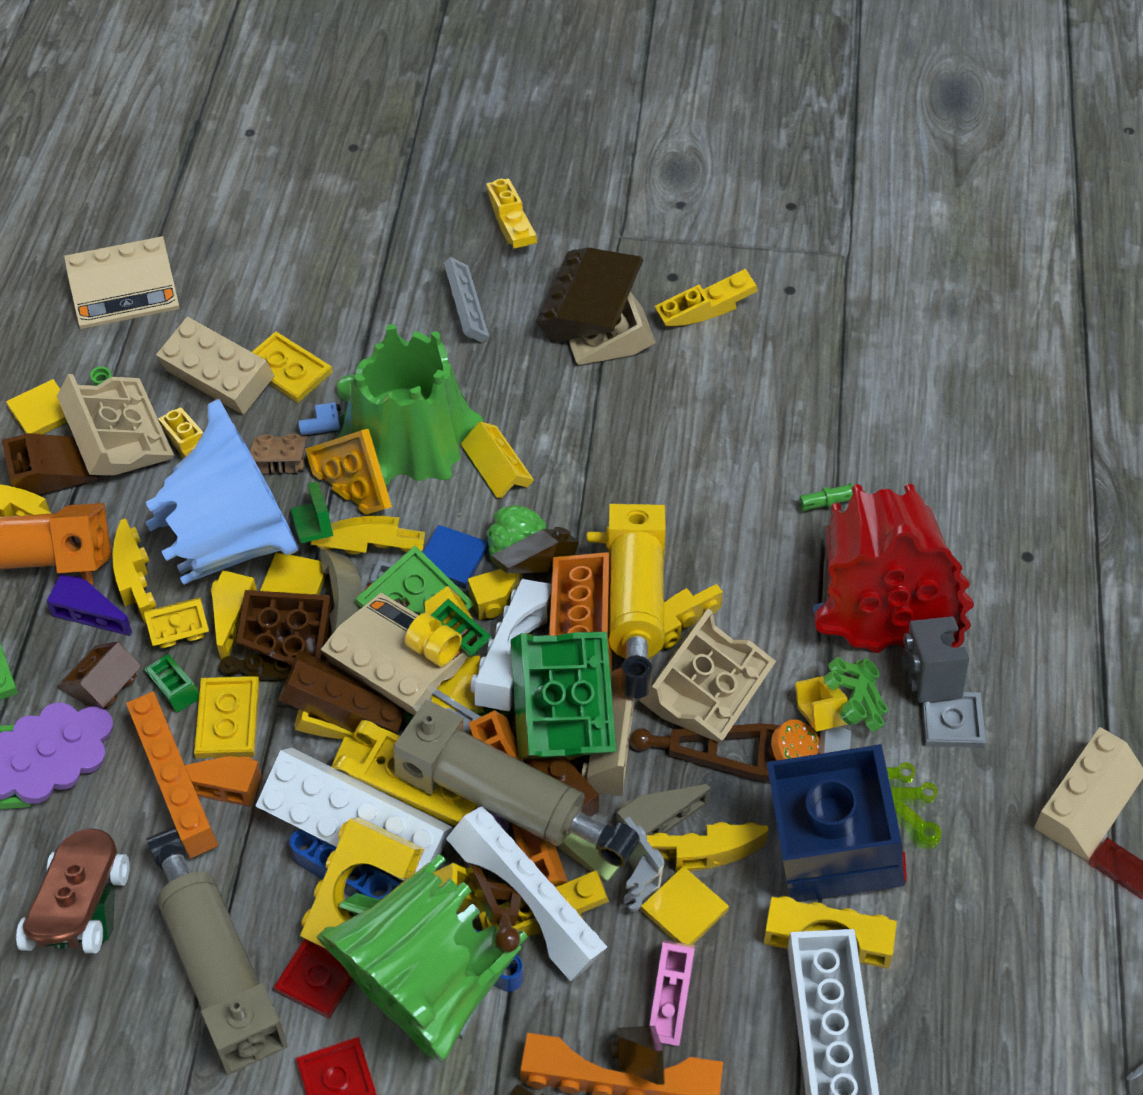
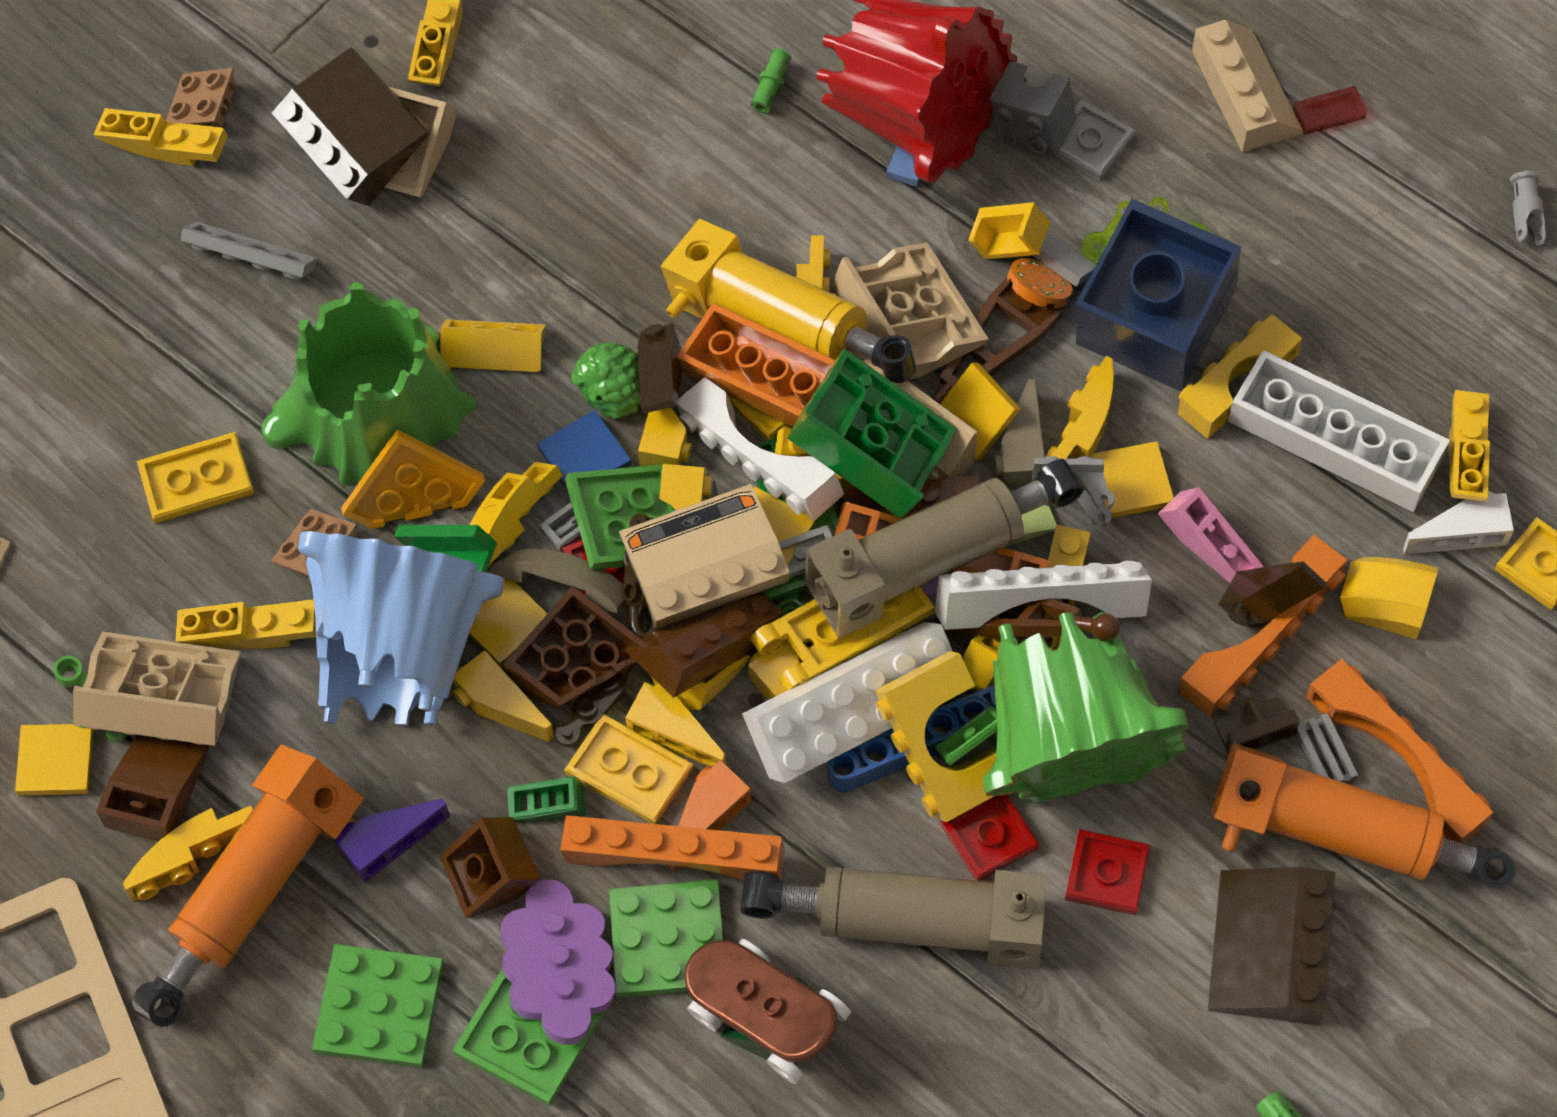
camera: 55 degrees left, 10 degrees up
yellow slope [113,518,157,624] -> none
yellow bracket [144,597,209,648] -> none
tan brick [156,316,274,415] -> none
medium blue piece [299,402,341,436] -> none
yellow wheel [405,613,462,667] -> none
green slope [431,598,492,658] -> none
bright green plant [824,657,888,732] -> none
none -> medium nougat hinge [166,68,237,128]
none -> bright green plate [609,879,723,998]
none -> yellow slope [625,682,726,767]
none -> yellow tile [940,363,1021,460]

